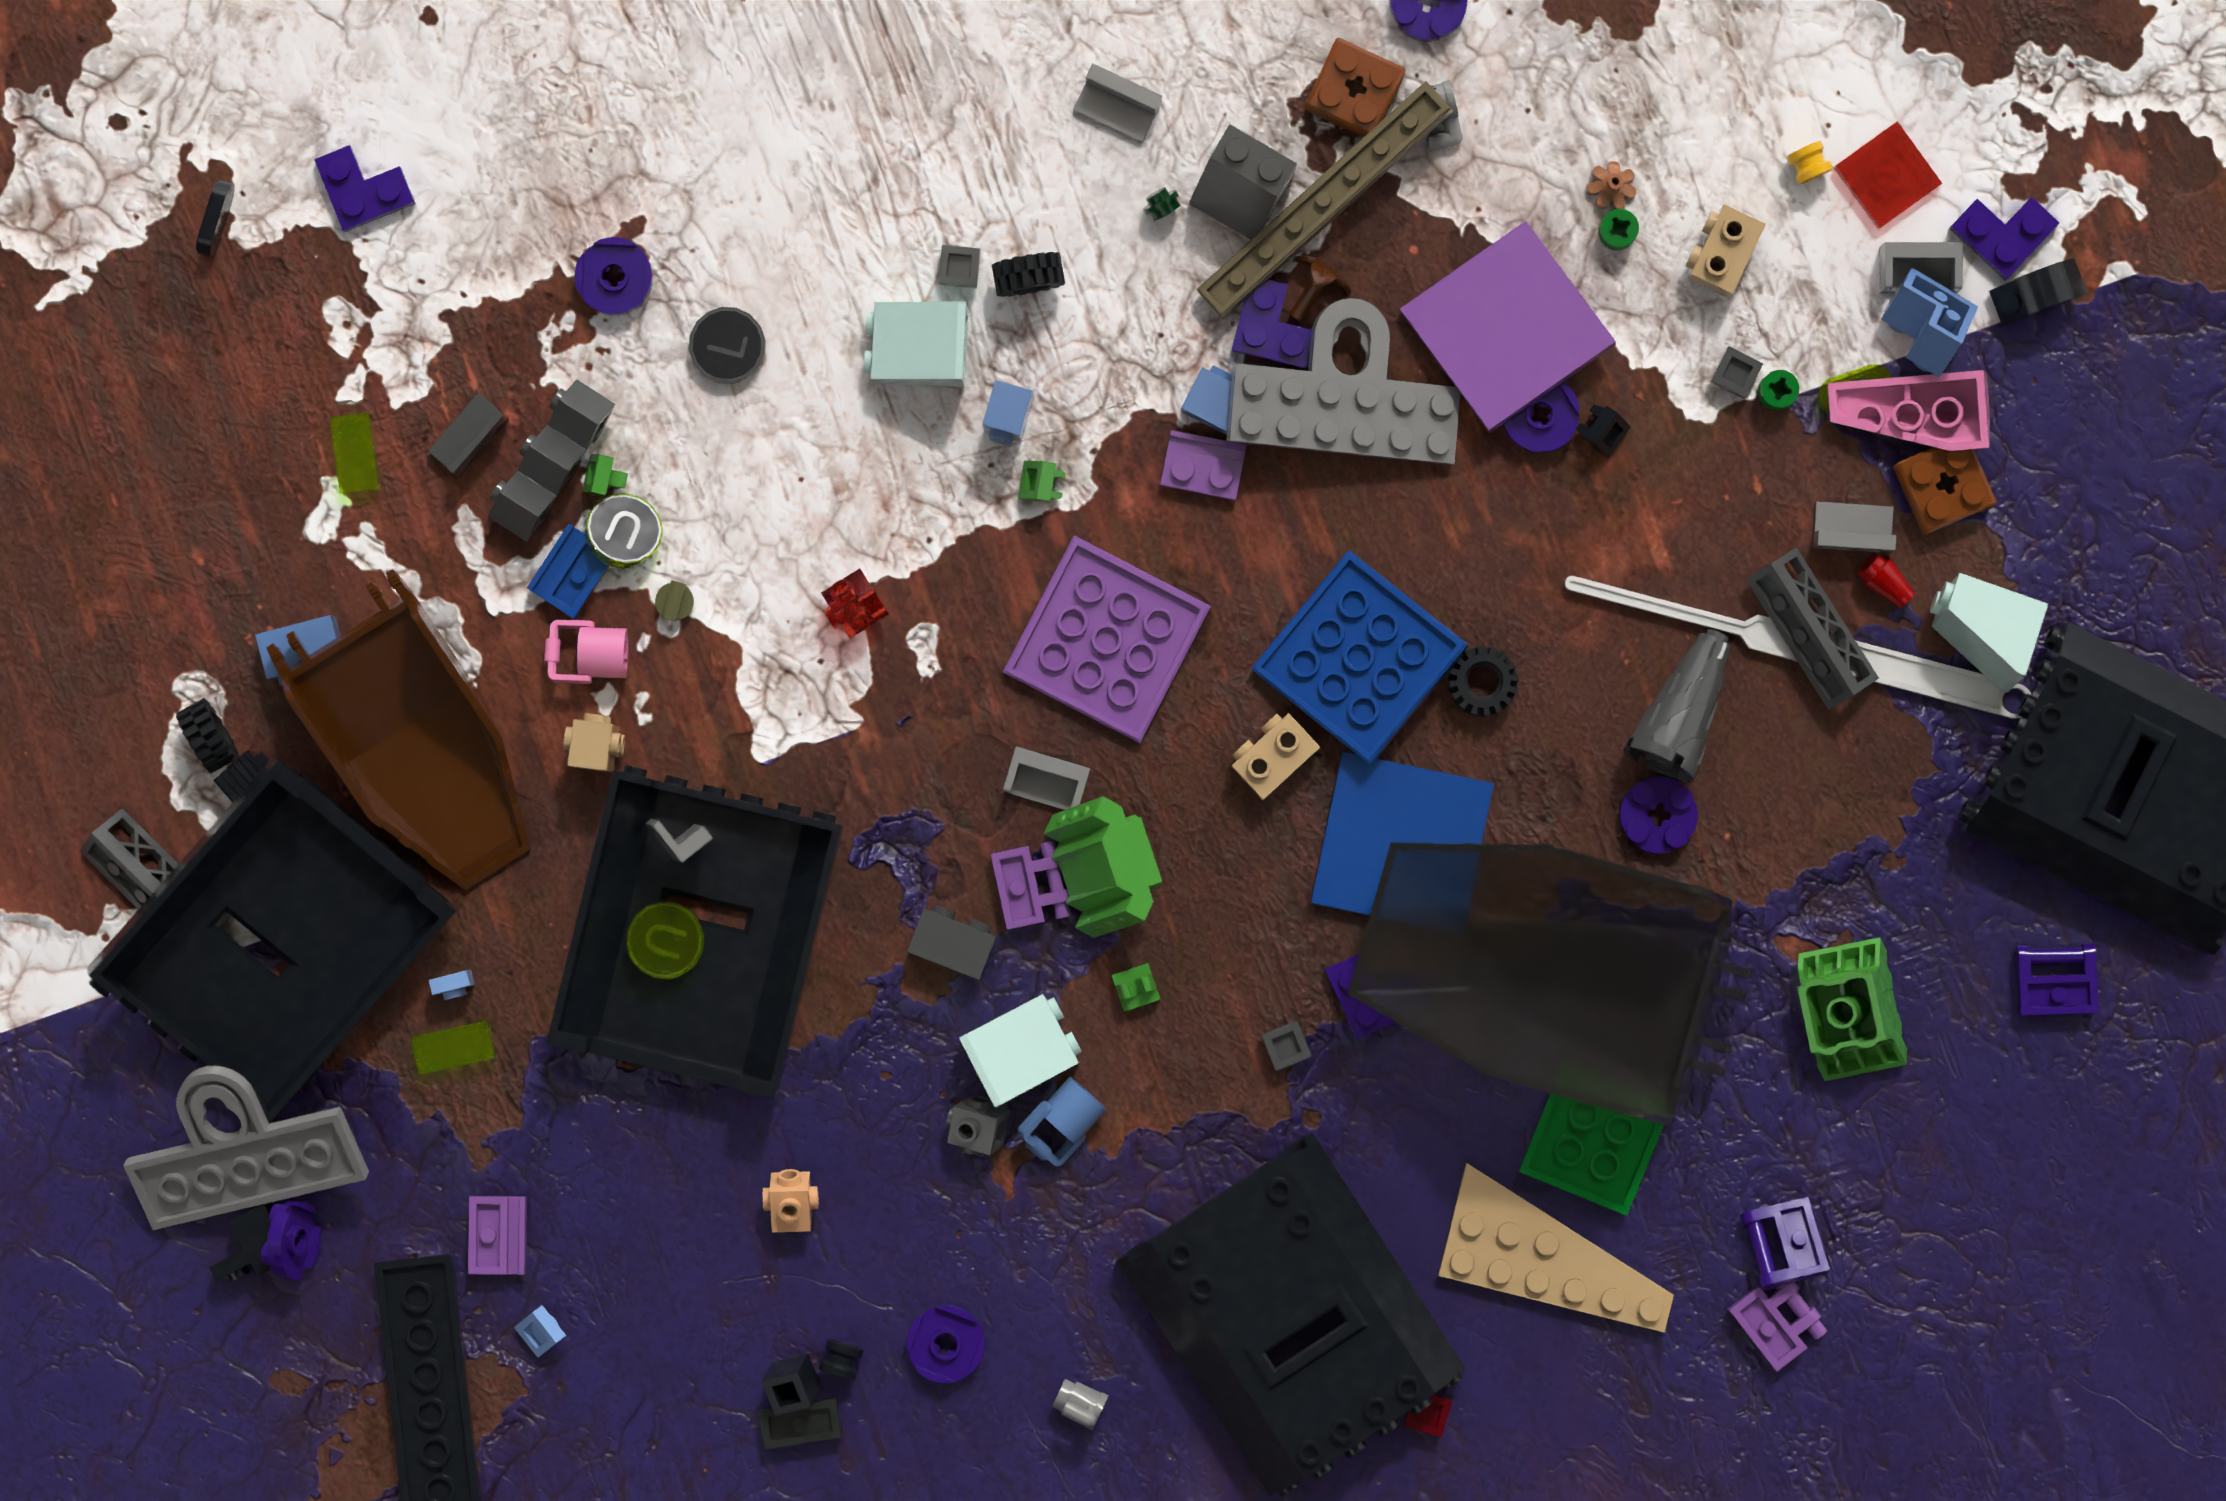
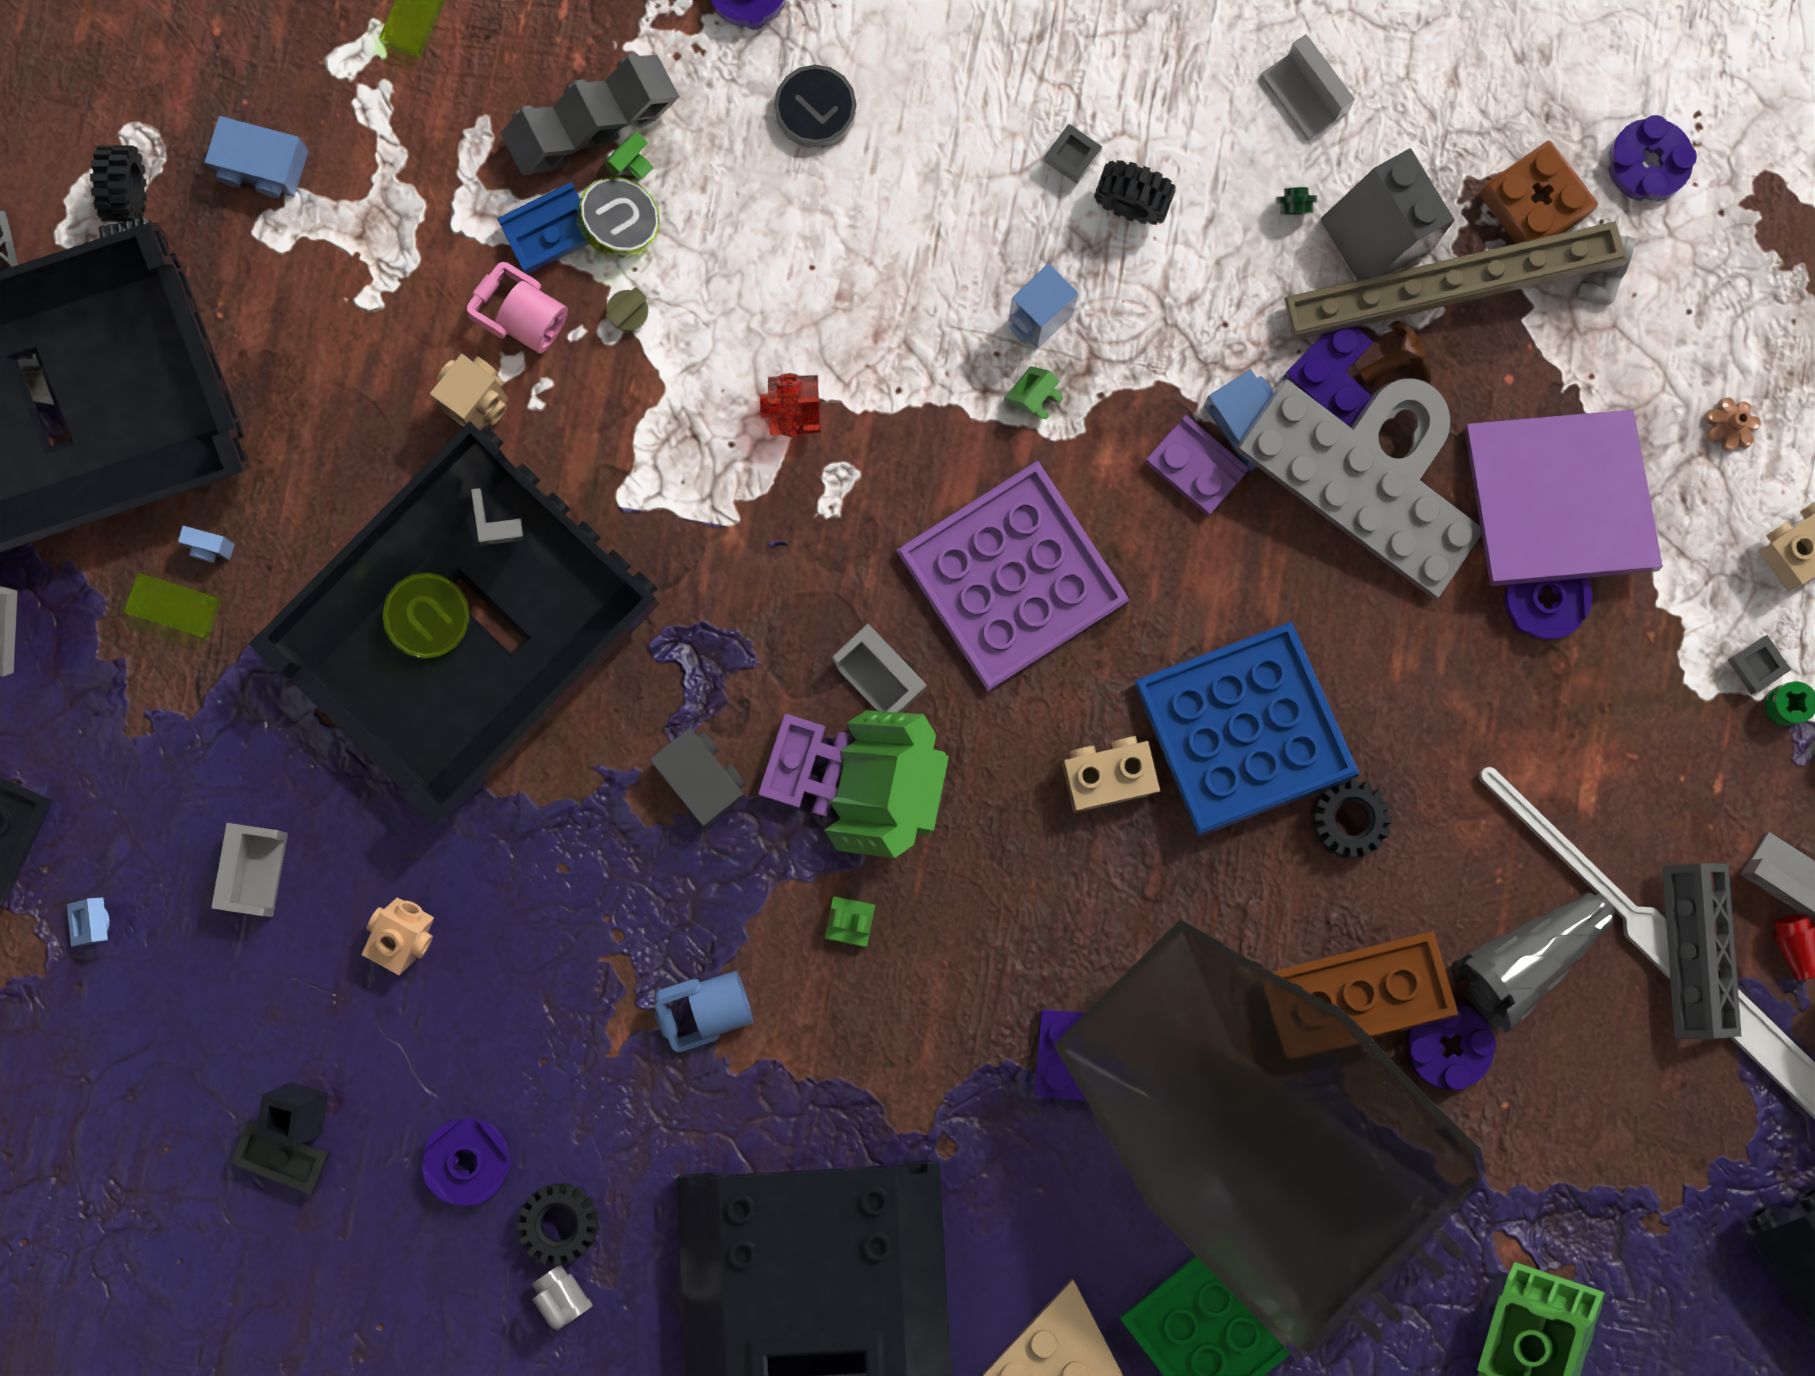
camera: 25 degrees right, 5 degrees down
reddish brown windscreen [266,569,531,890] -> none
dark grey panel [428,393,509,477] -> none
medium lavender plate [468,1196,527,1275] -> none
black wheel [819,1339,864,1380] -> none
light aqua slope [864,301,968,387] -> none
dark grey brick [946,1096,1010,1155] -> none
light aqua slope [959,993,1082,1107] -> none
dark grey plate [1261,1020,1312,1071] -> none
blue tile [1311,752,1494,935] -> none
black tile [1576,404,1631,458] -> none
green wheel [1598,209,1639,251] -> none
none -> light grey panel [211,823,288,917]
none -> black tyre [517,1183,600,1265]
none -> dark orange plate [1265,931,1458,1059]

